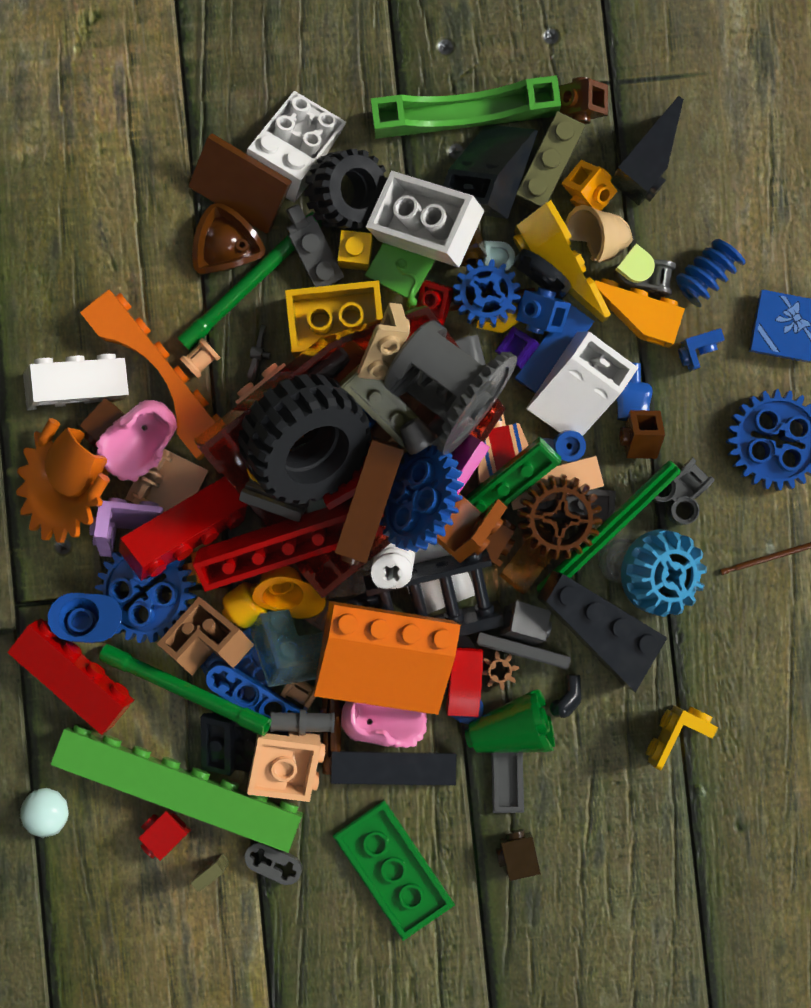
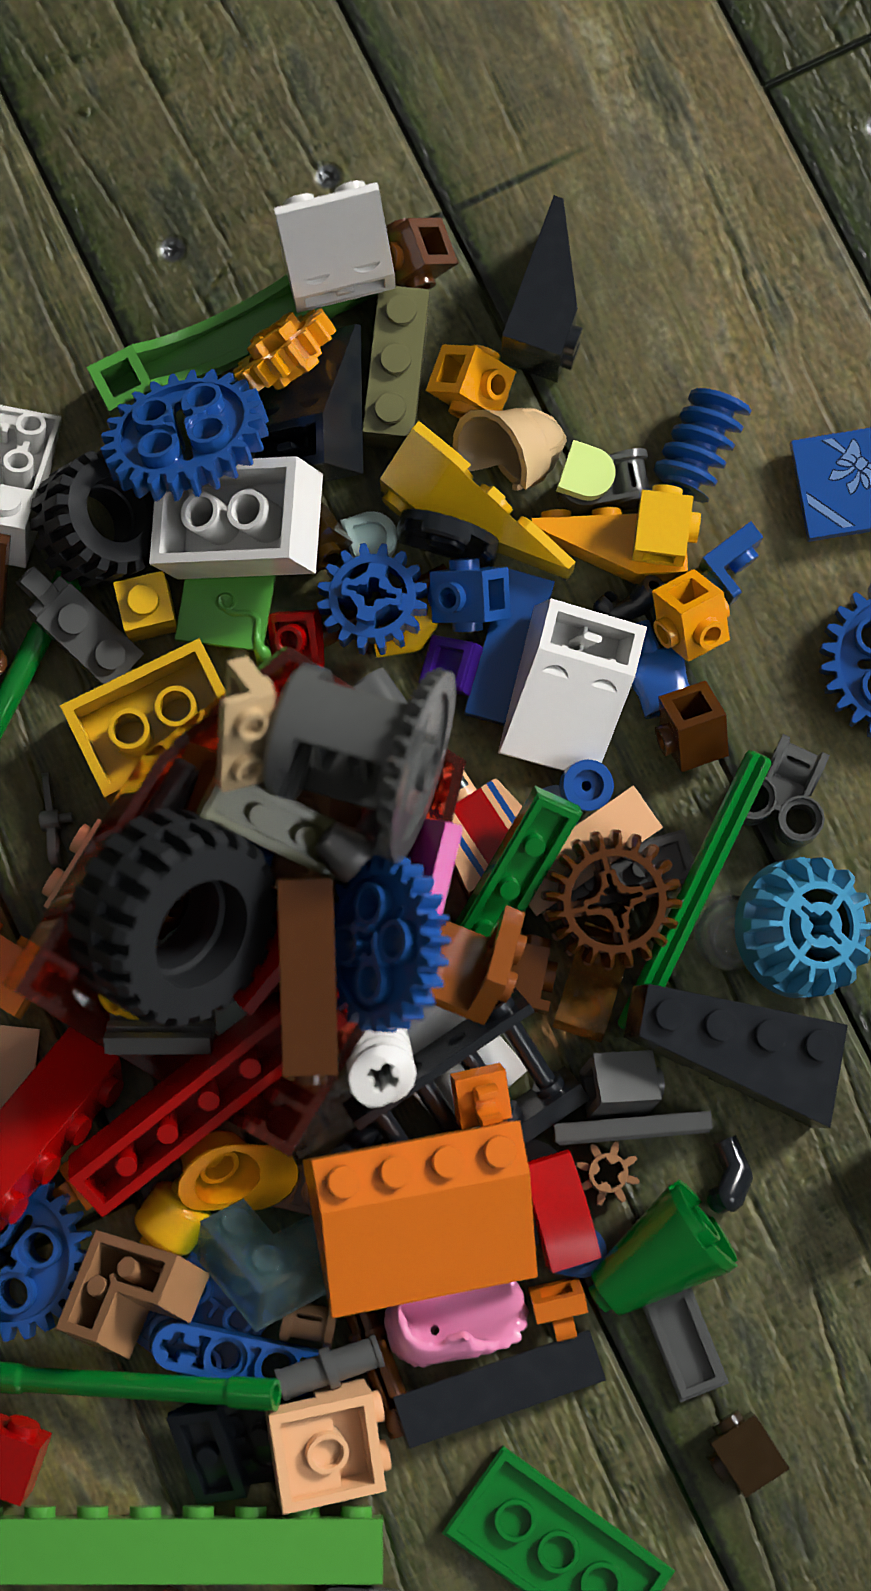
camera: 20 degrees left, 5 degrees down
none -> blue gear [101,369,269,501]
none -> light orange gear [233,308,337,392]
none -> white slope [274,181,396,313]
none -> orange tile [450,1063,512,1129]
none -> orange tile [528,1277,589,1342]
none -> black arm [593,575,664,621]
none -> yellow brick [632,484,701,567]
none -> light orange brick [652,569,730,662]

